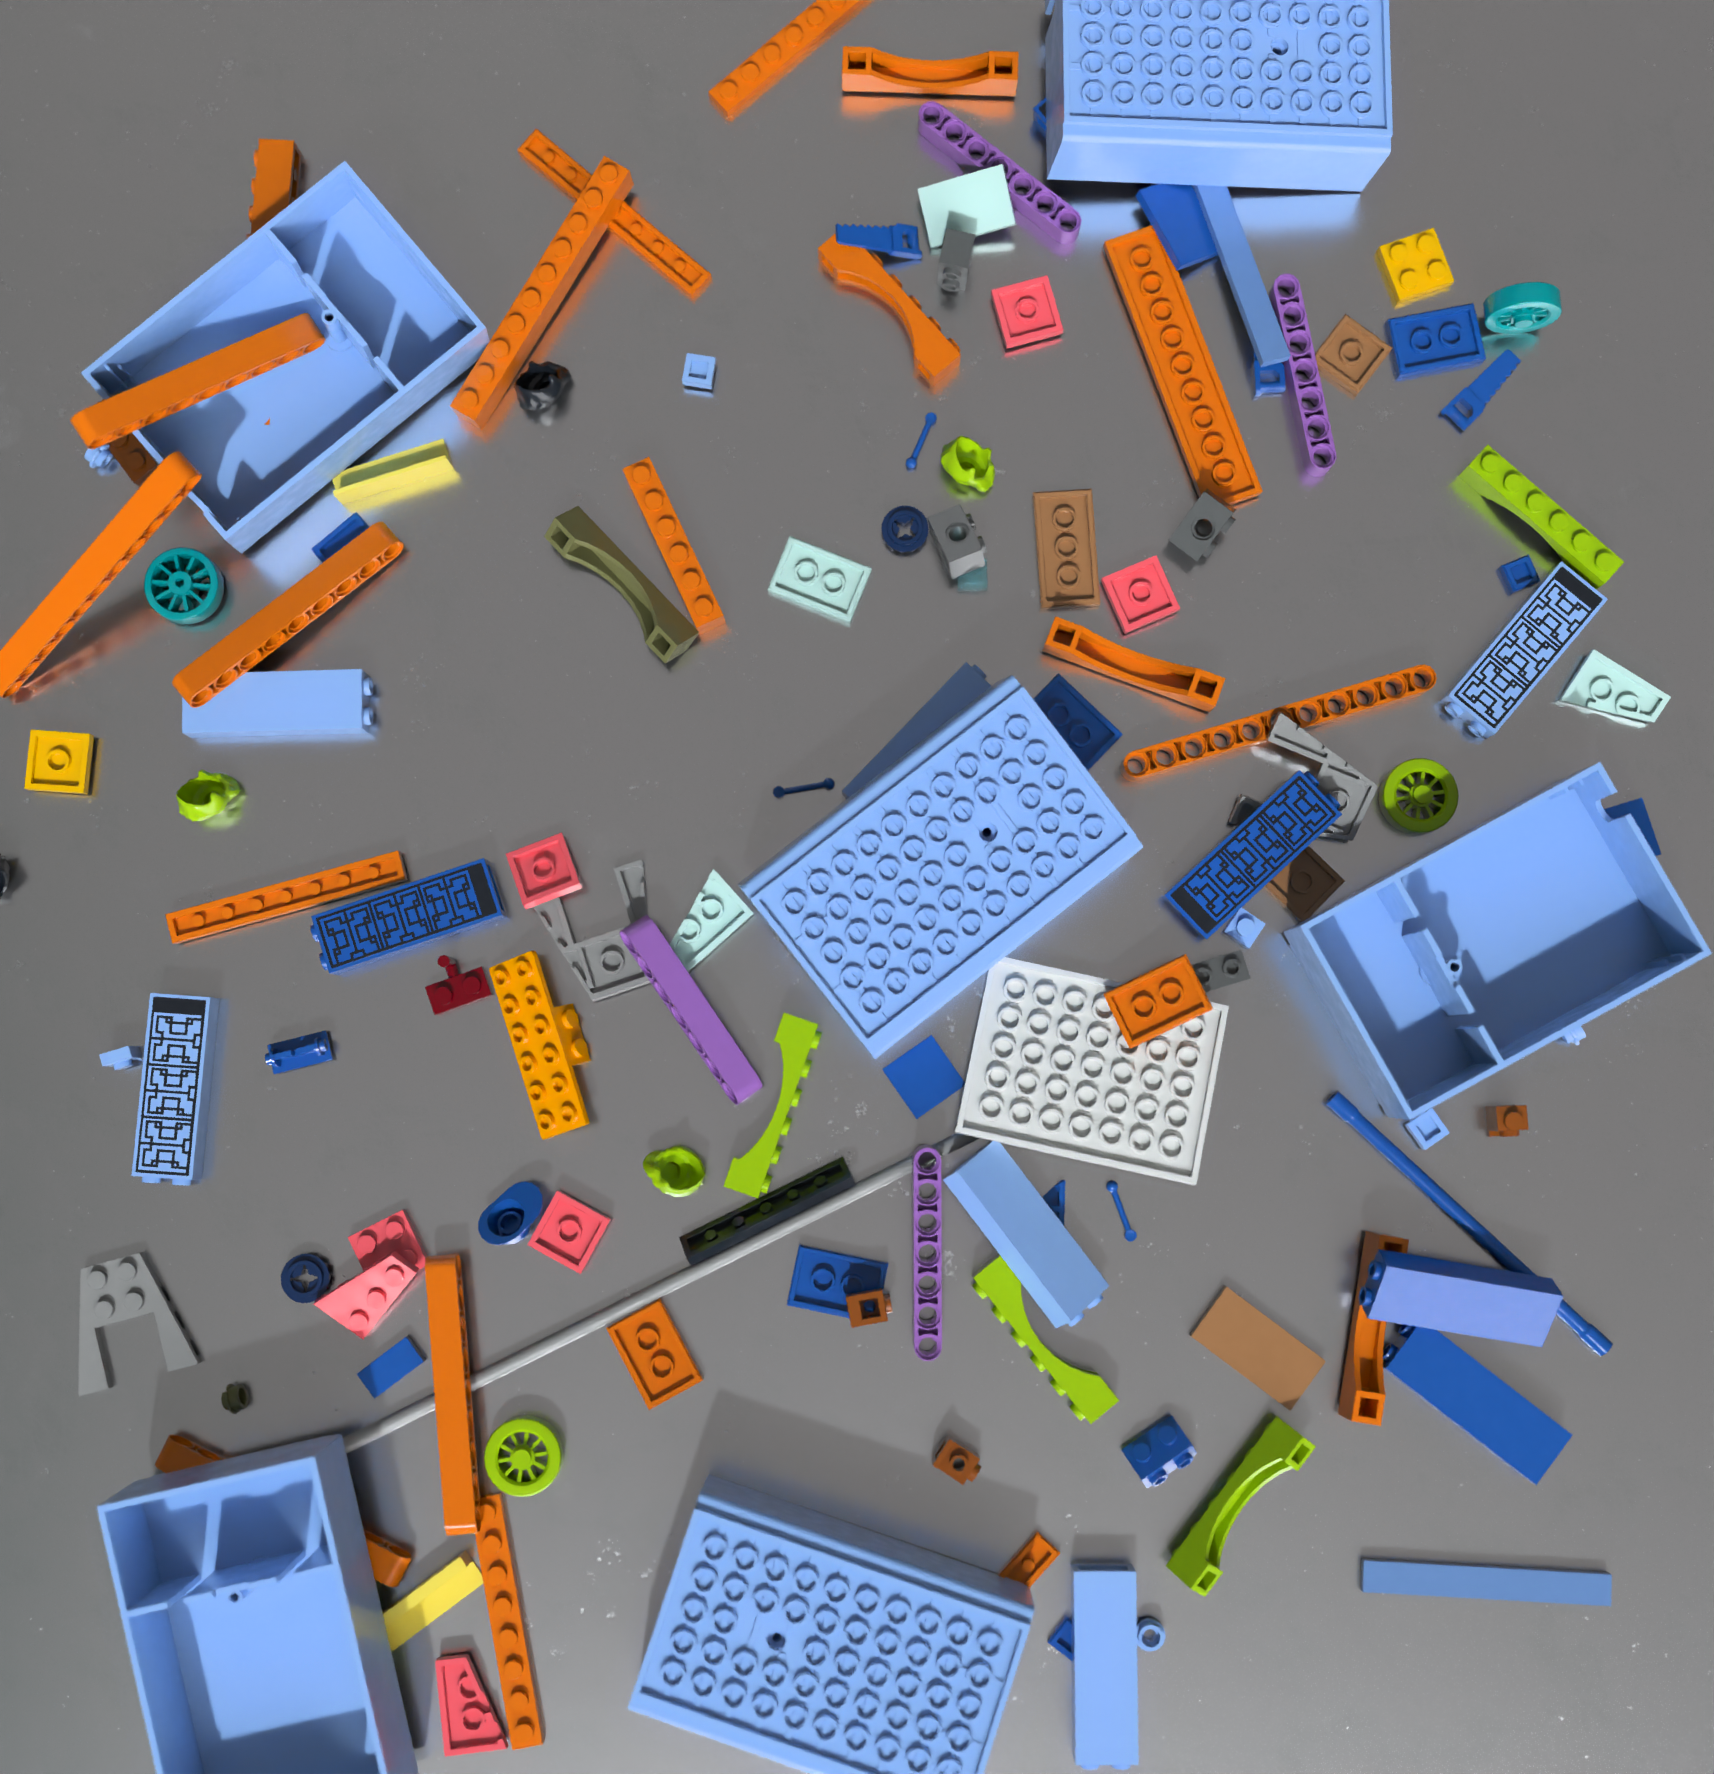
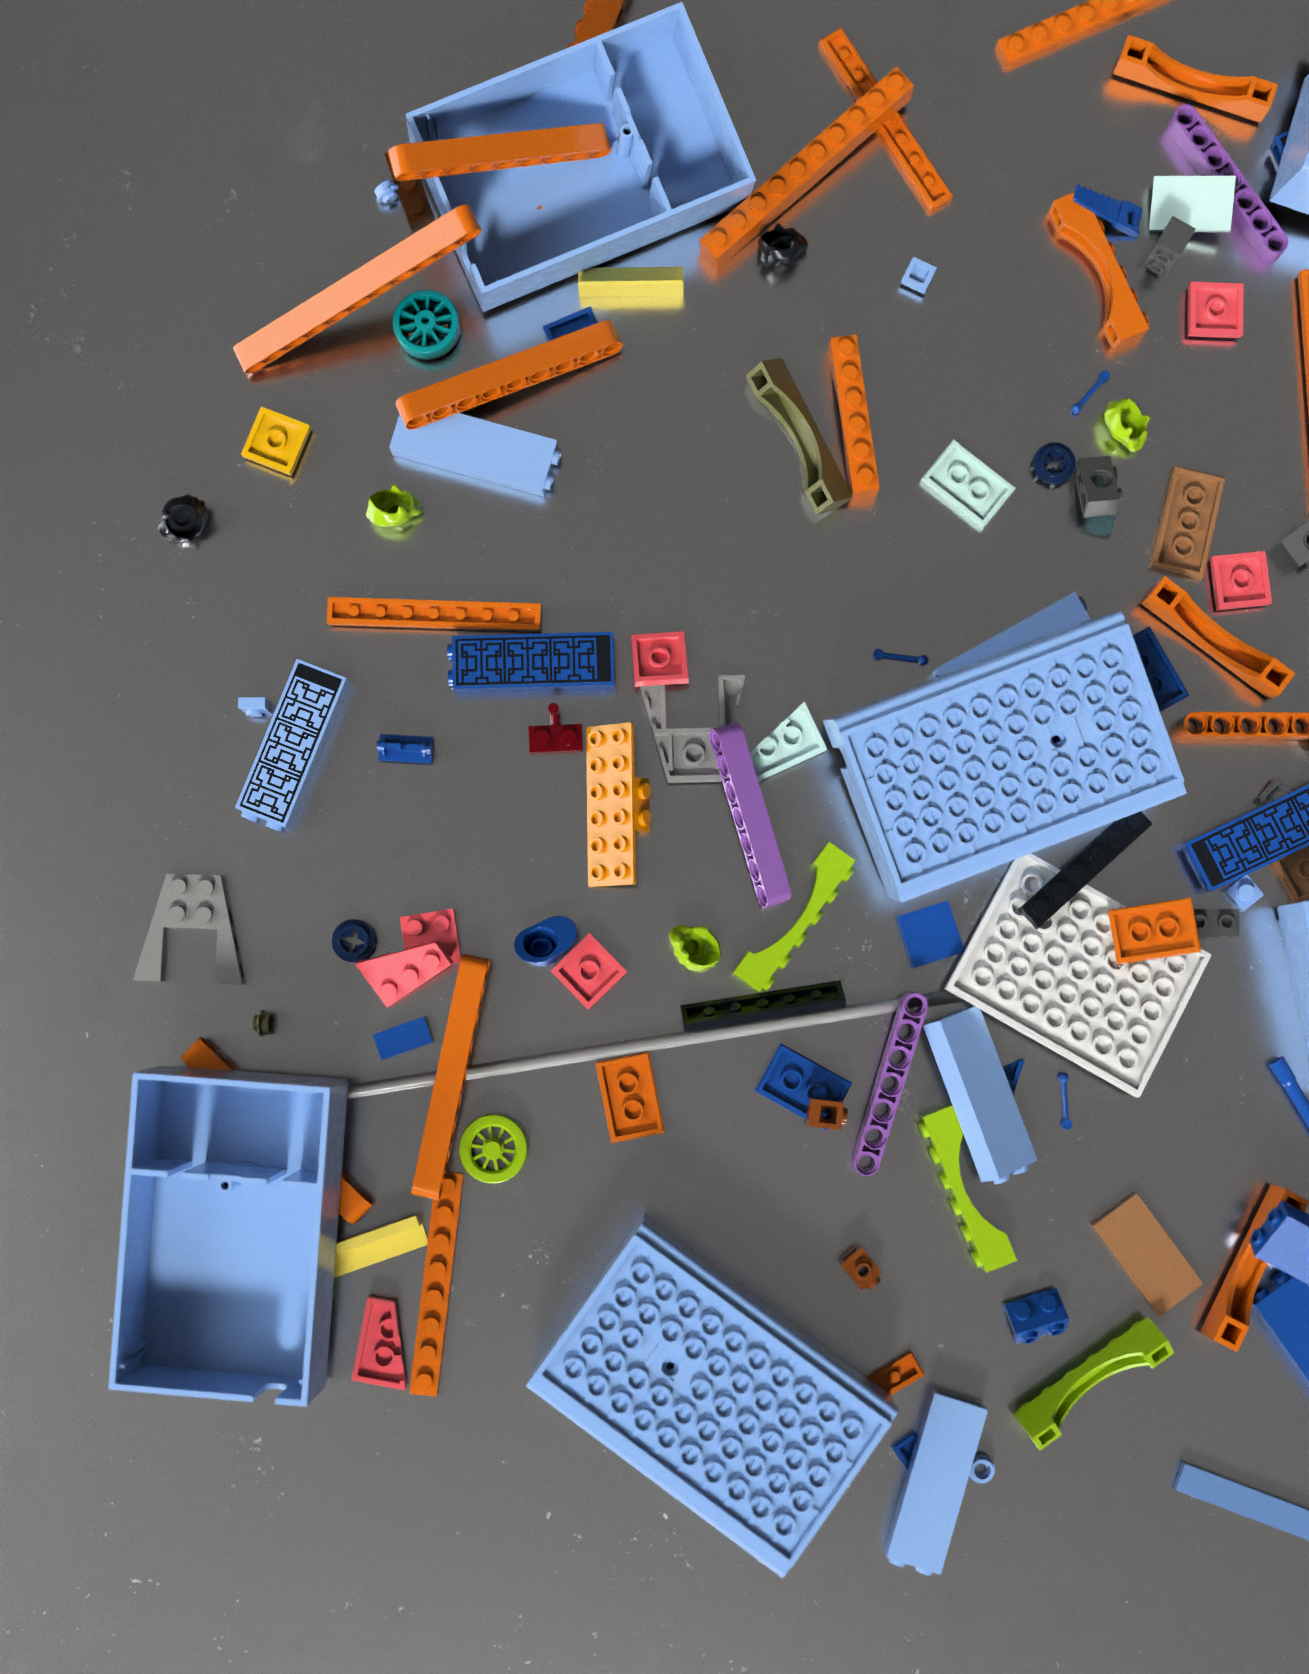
camera: 15 degrees right, 0 degrees up
none -> black plate [1018,811,1153,929]

